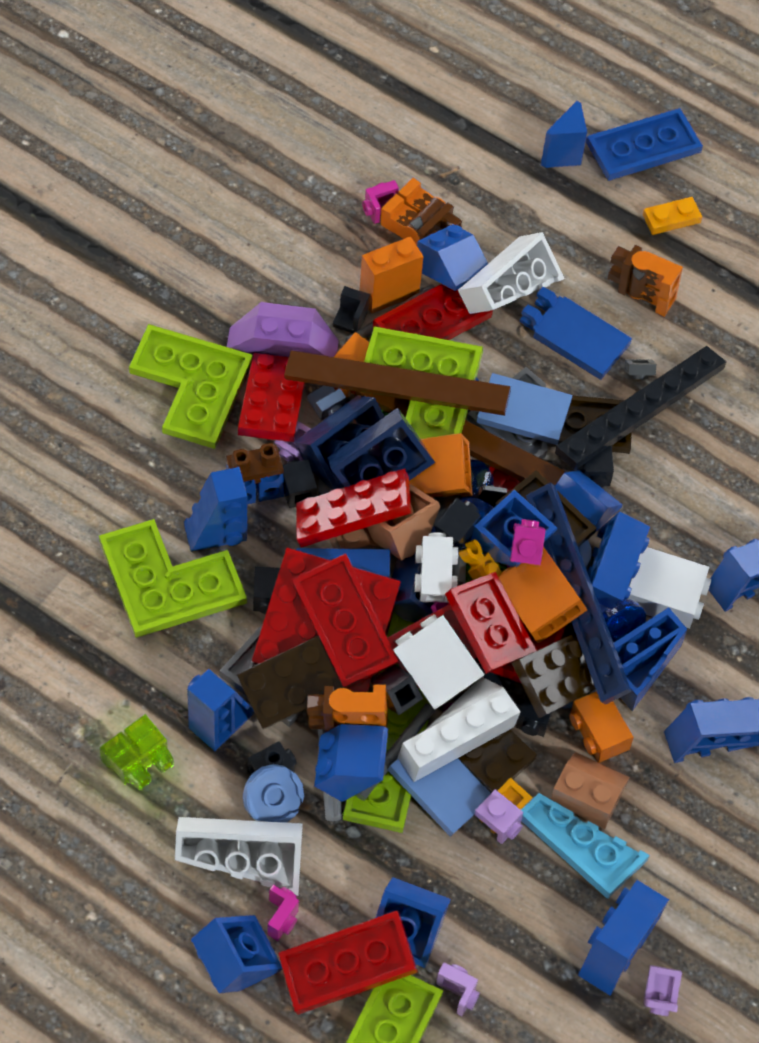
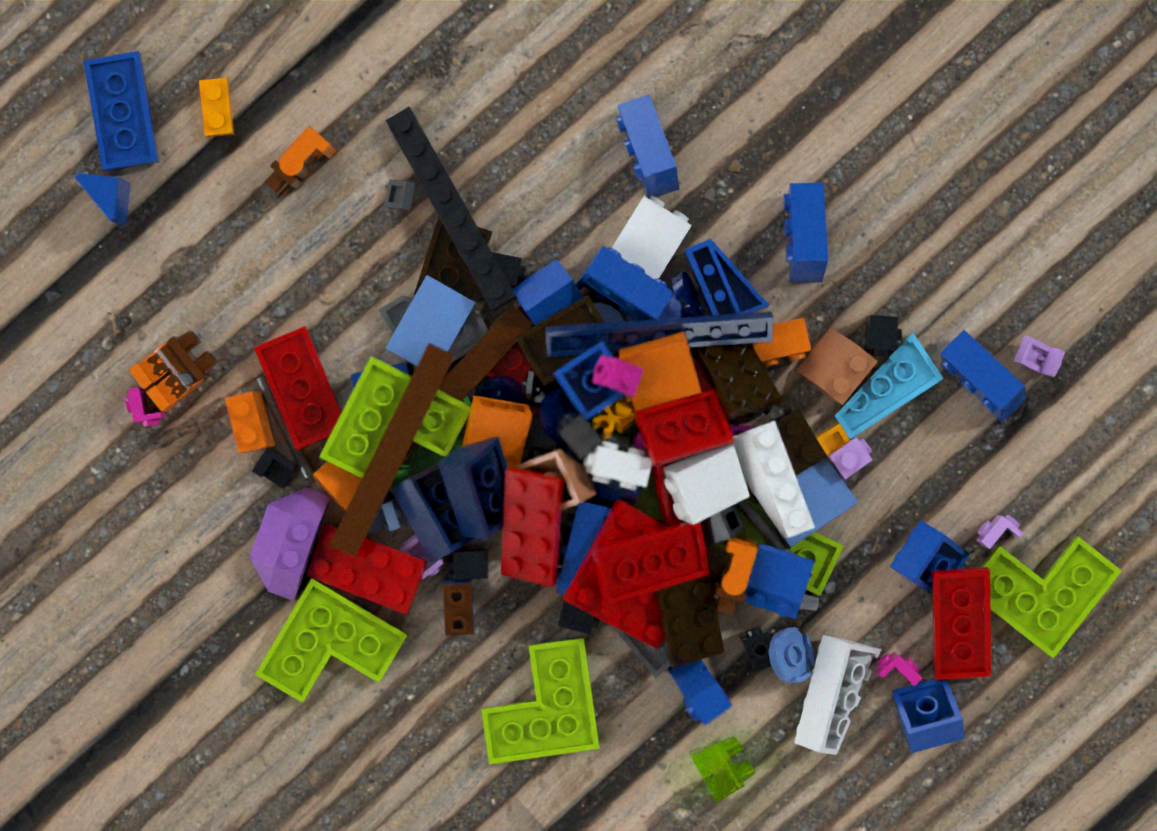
camera: 65 degrees left, 30 degrees up
blue wedge [184,467,247,552] -> none
blue slope [417,224,488,291] -> none
white wedge [458,232,565,314] -> none
blue tile [520,287,632,380] -> none
none -> black brick [864,315,902,356]

